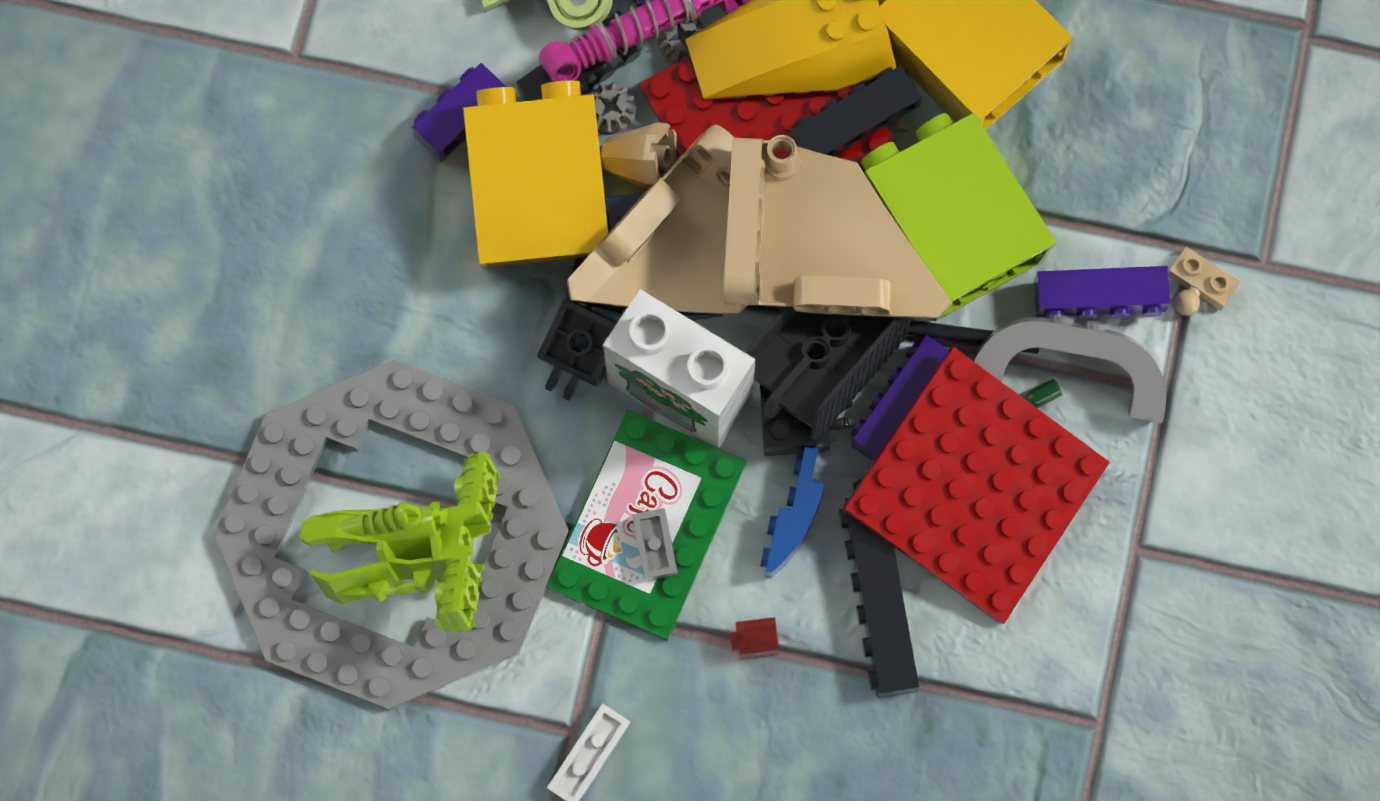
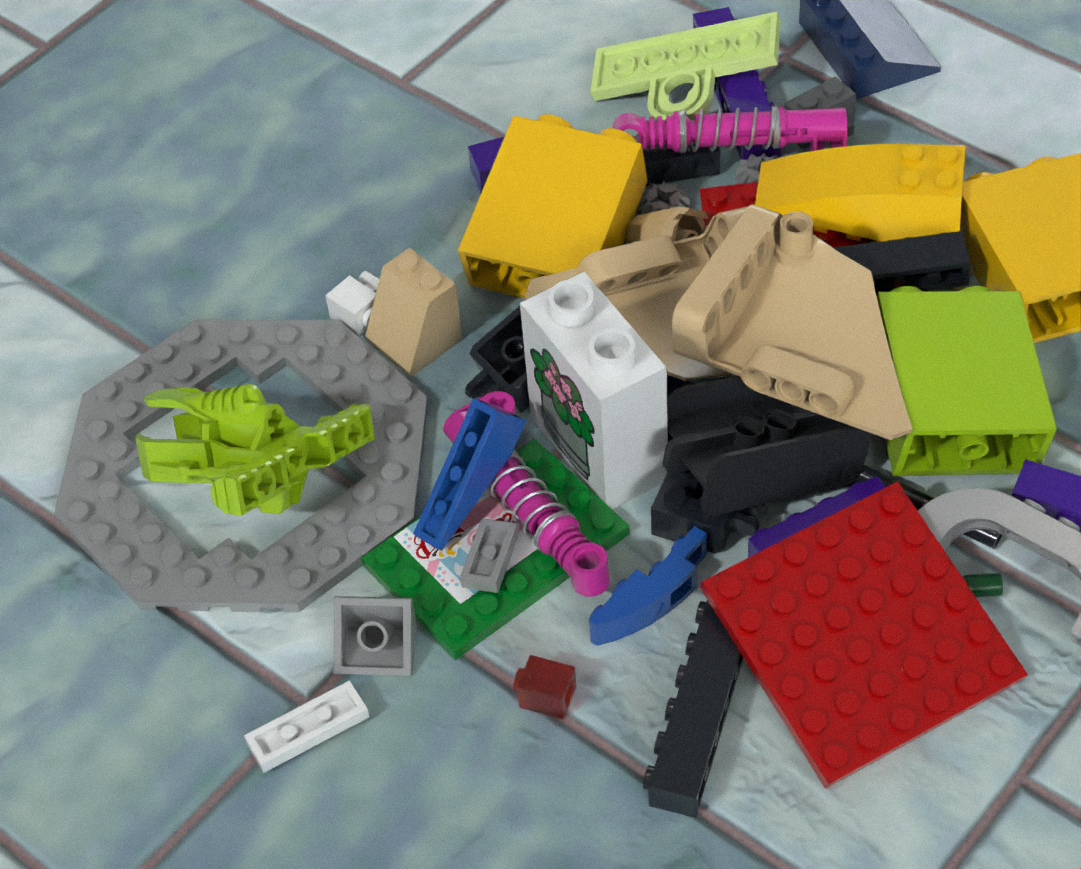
camera: 30 degrees right, 25 degrees down
none -> white brick [325,271,379,337]
none -> light grey slope [334,596,418,676]
none -> tan slope [365,247,463,377]
none -> blue slope [413,398,526,550]
none -> dark pink piece [443,391,610,597]

